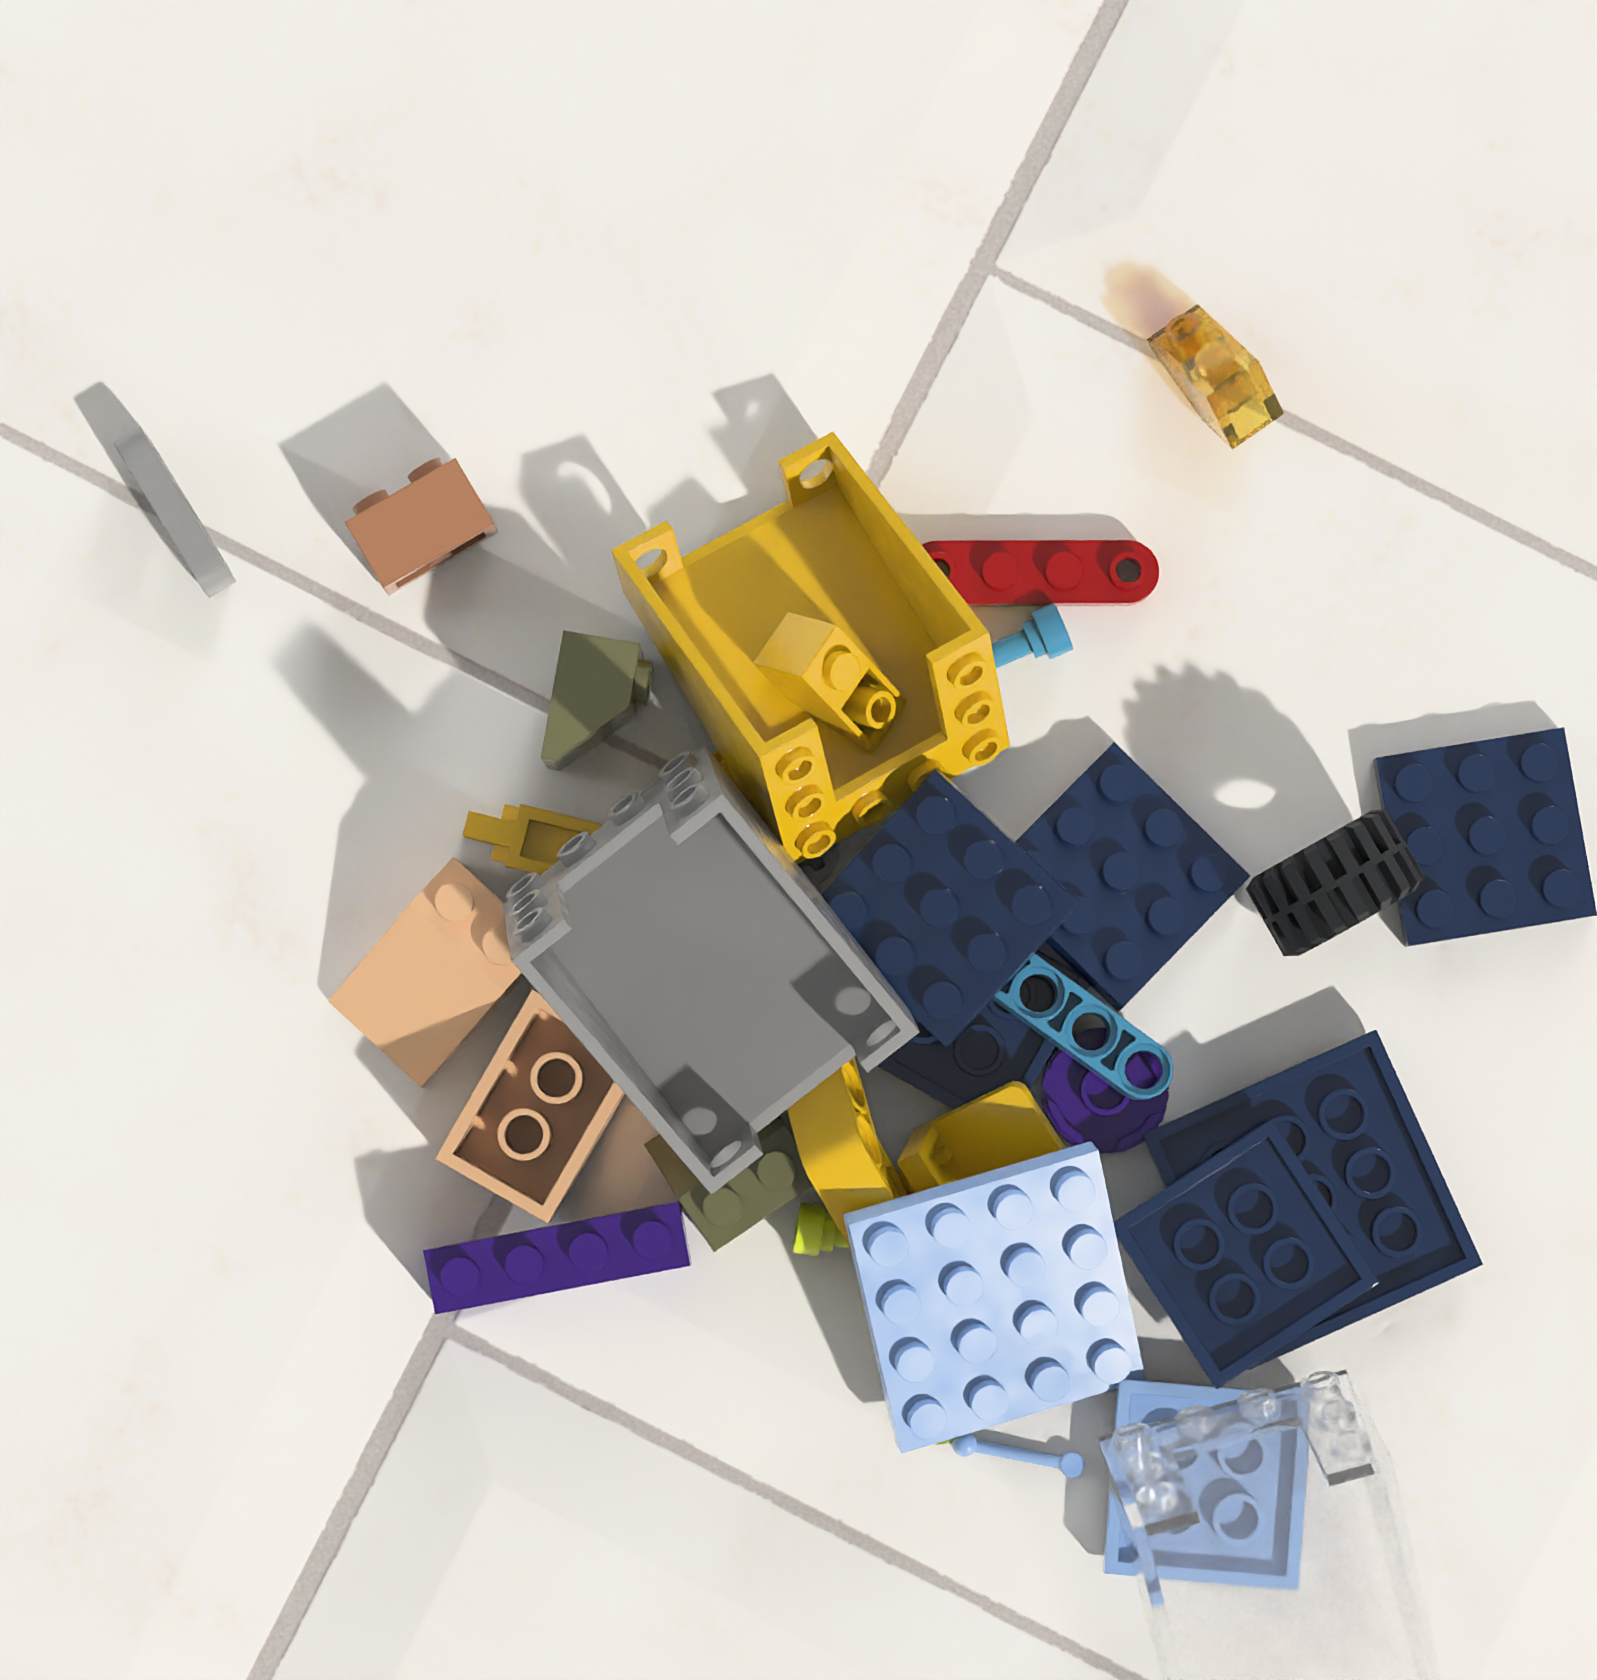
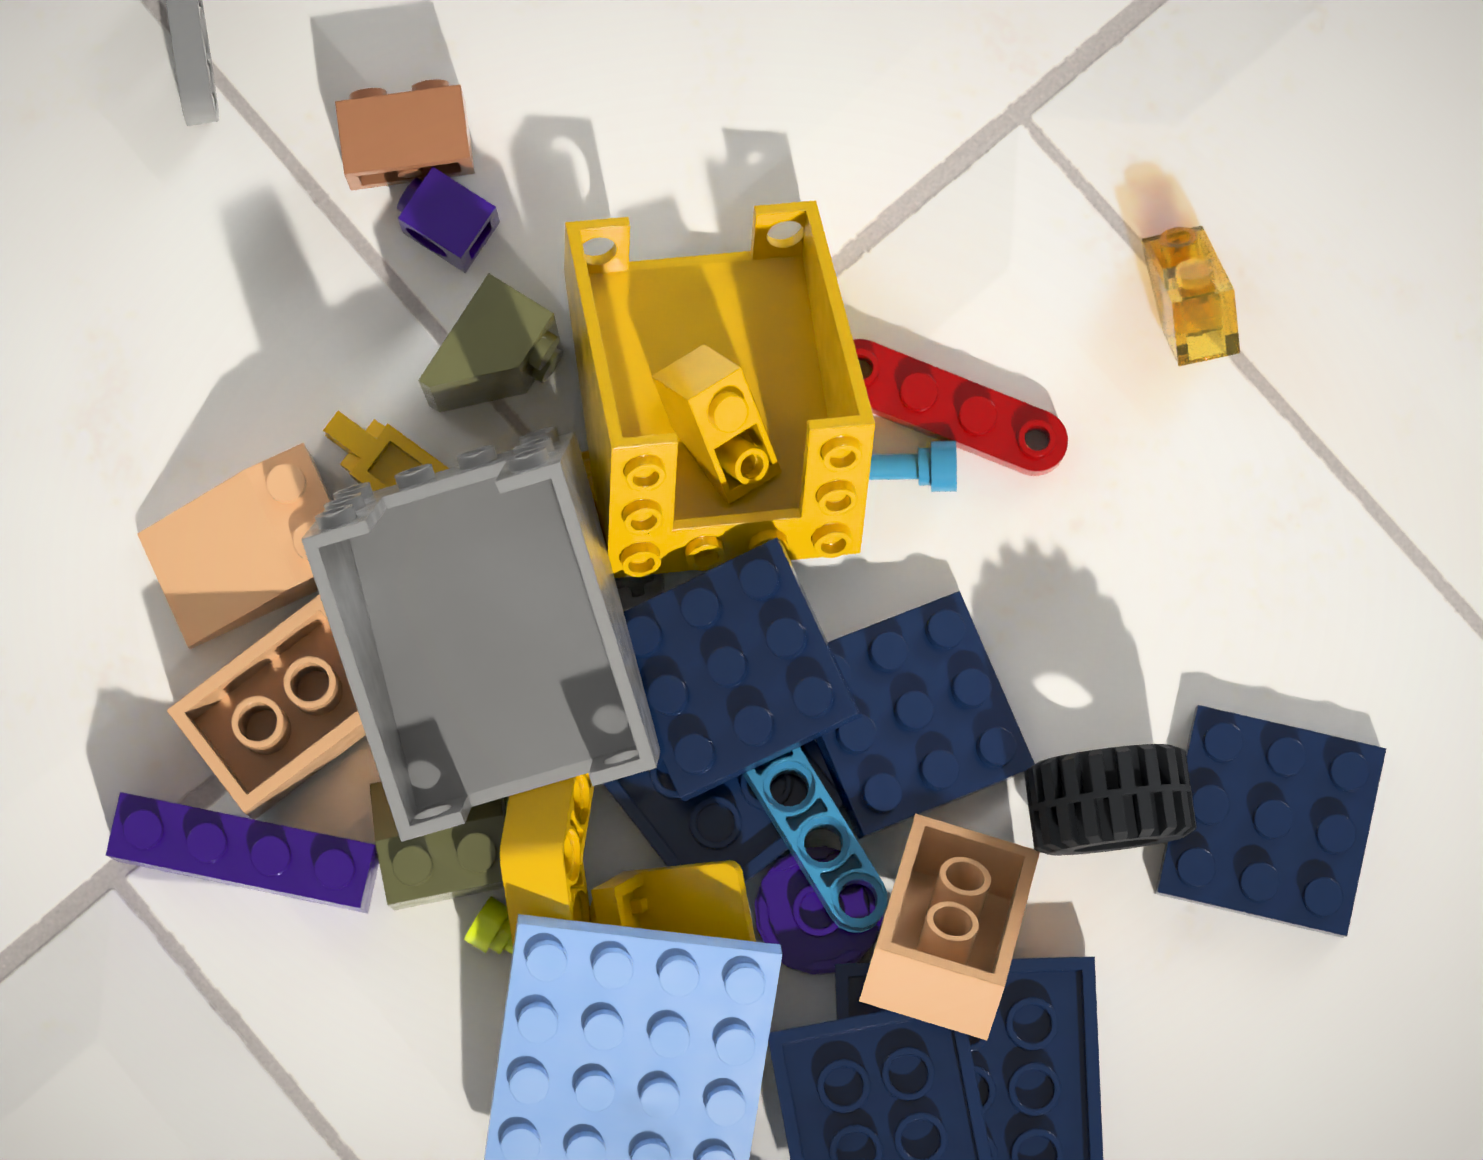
camera: 25 degrees right, 5 degrees down
none -> dark purple brick [397,167,500,273]
none -> light nougat brick [859,813,1040,1040]

